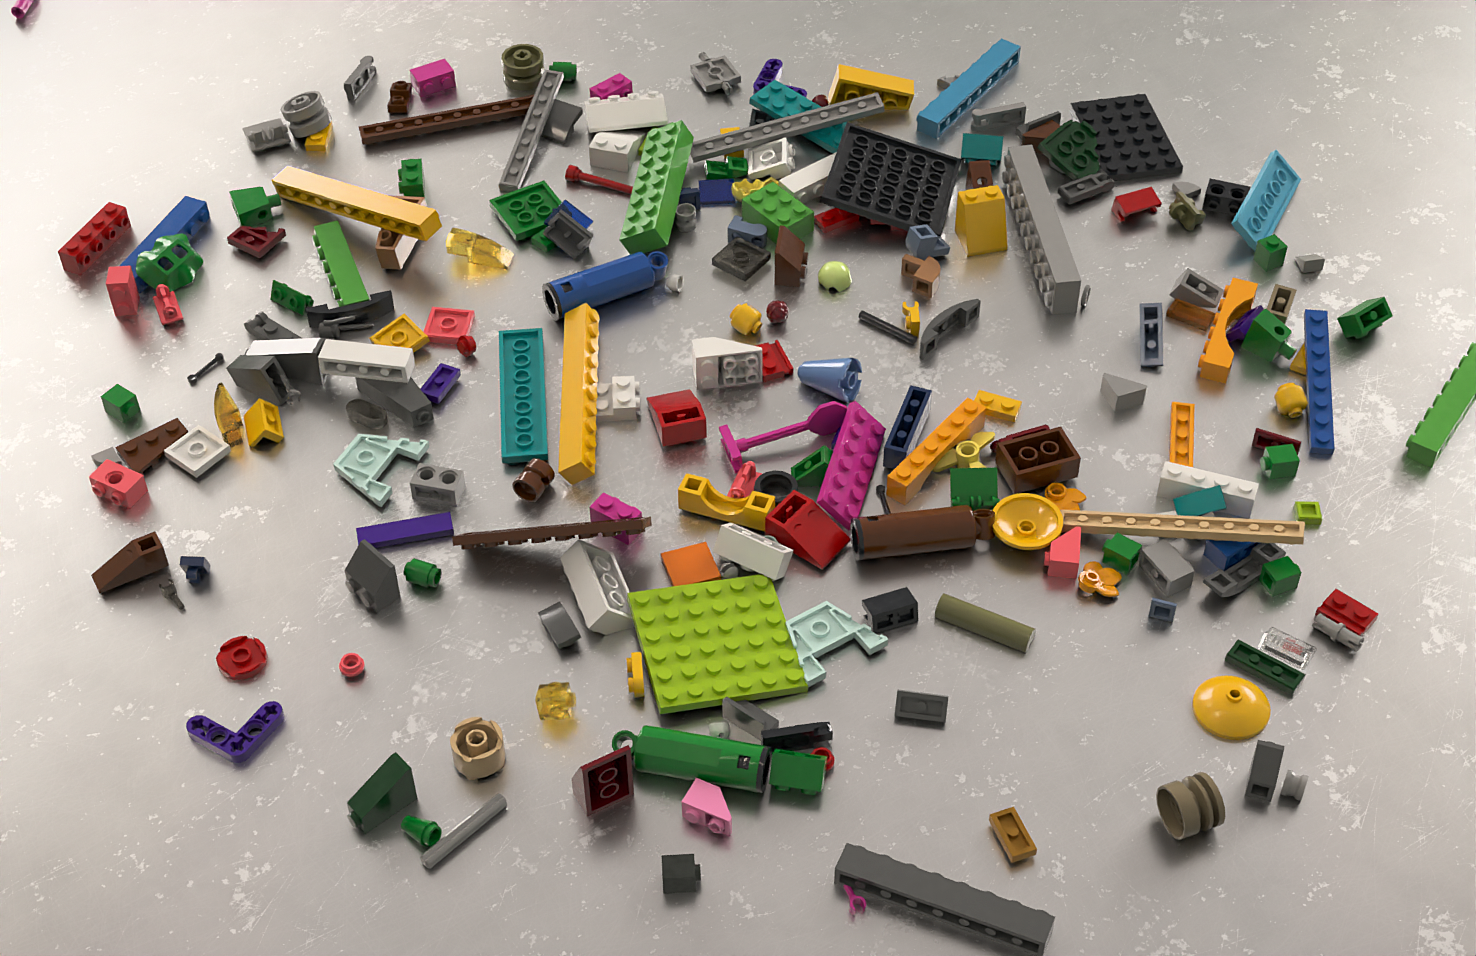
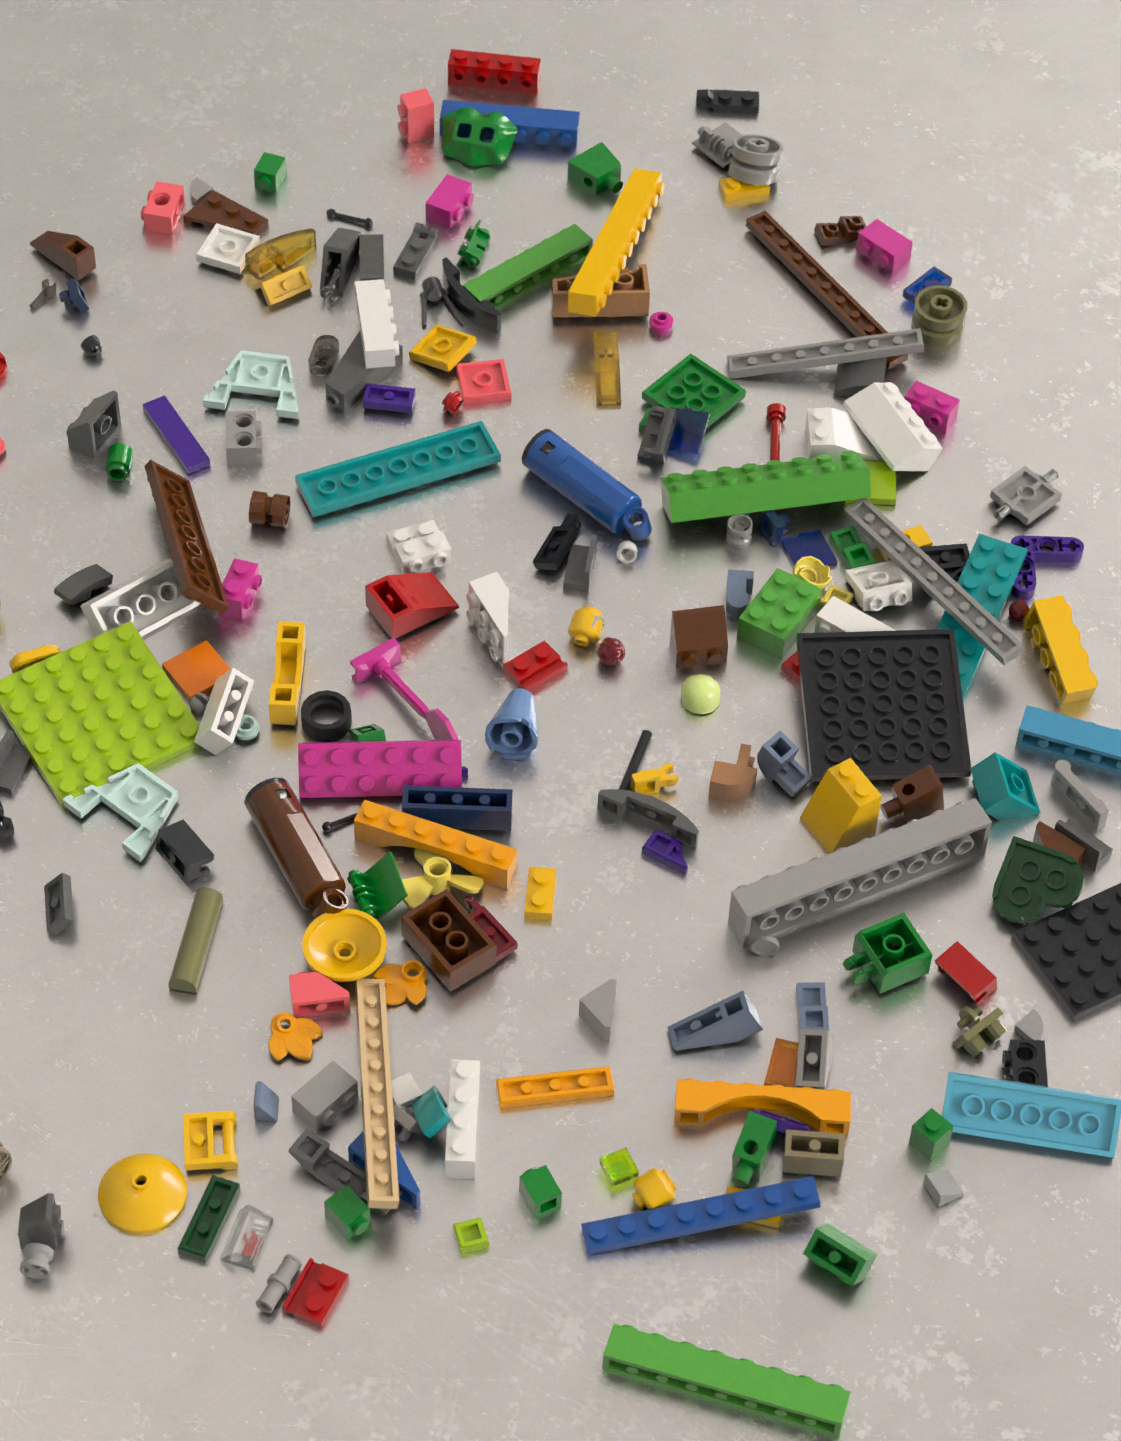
camera: 70 degrees right, 5 degrees up
coral hinge [153,284,183,325] -> none
dark red wing [227,226,286,258] -> none
hinge [344,56,377,101] -> none
green brick [398,158,425,197] -> none
green brick [549,61,577,82] -> none
yellow brick [558,303,600,485] -> none
clear smoke plate [712,236,771,282] -> none
coral hinge [727,461,762,498] -> none
red slope [765,490,851,570] -> none
dark grey hinge [1058,172,1115,204] -> none
green brick [1102,532,1142,575] -> none
dark red slope [1252,428,1302,455] -> none
none -> black hinge [81,335,103,357]
none -> yellow plate [183,1111,238,1171]
none -> dark pink brick [425,174,474,229]
none -> black hinge [533,513,581,570]
none -> dark grey panel [563,534,597,593]
none -> clear neon green plate [599,1148,639,1187]
none -> dark purple tile [641,829,688,875]
none -> dark pink plate [649,312,673,334]
none -> black hinge [696,89,759,114]
none -> sand blue slope [796,982,829,1031]
none -> green hinge [842,913,933,993]
none -> clear blue plate [902,266,952,304]

